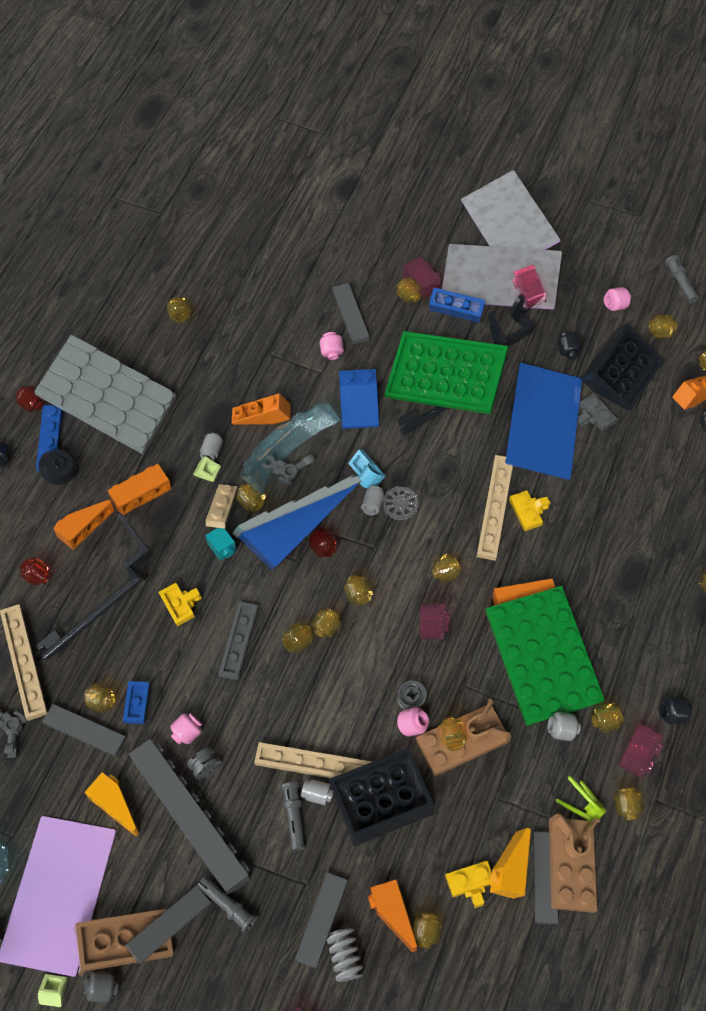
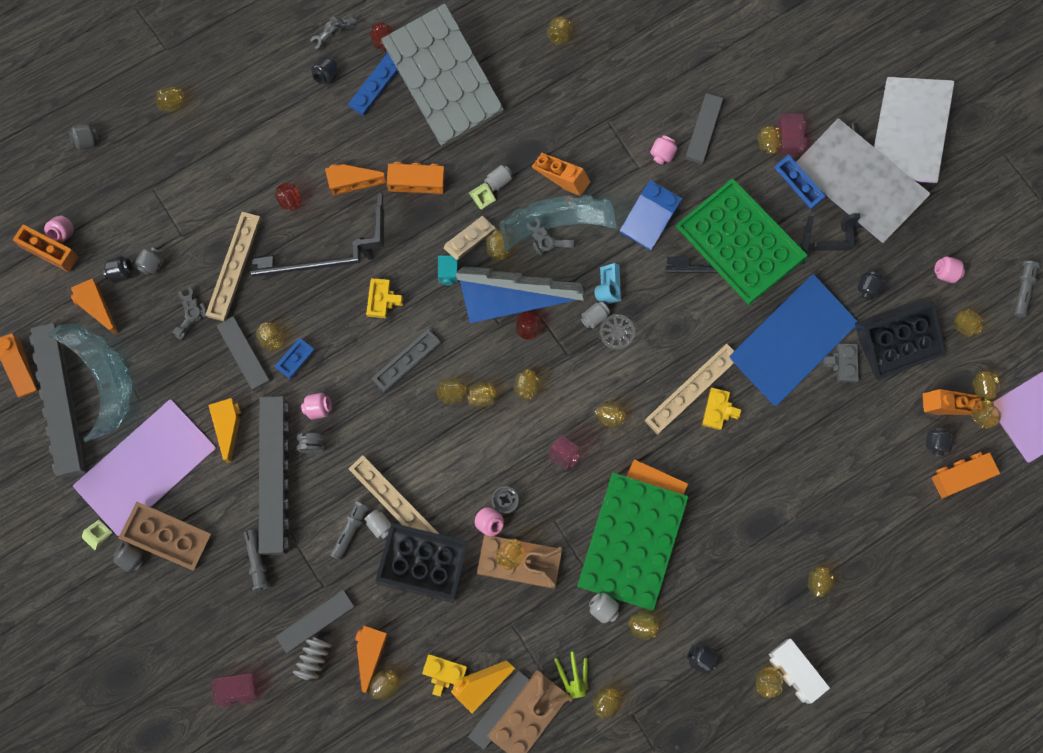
camera: 30 degrees right, 15 degrees up
black cone [38,448,77,485] -> none
dark grey tile [125,885,211,964] -> none
clear pink brick [512,265,547,309] -> none
clear pink brick [618,724,663,778] -> none

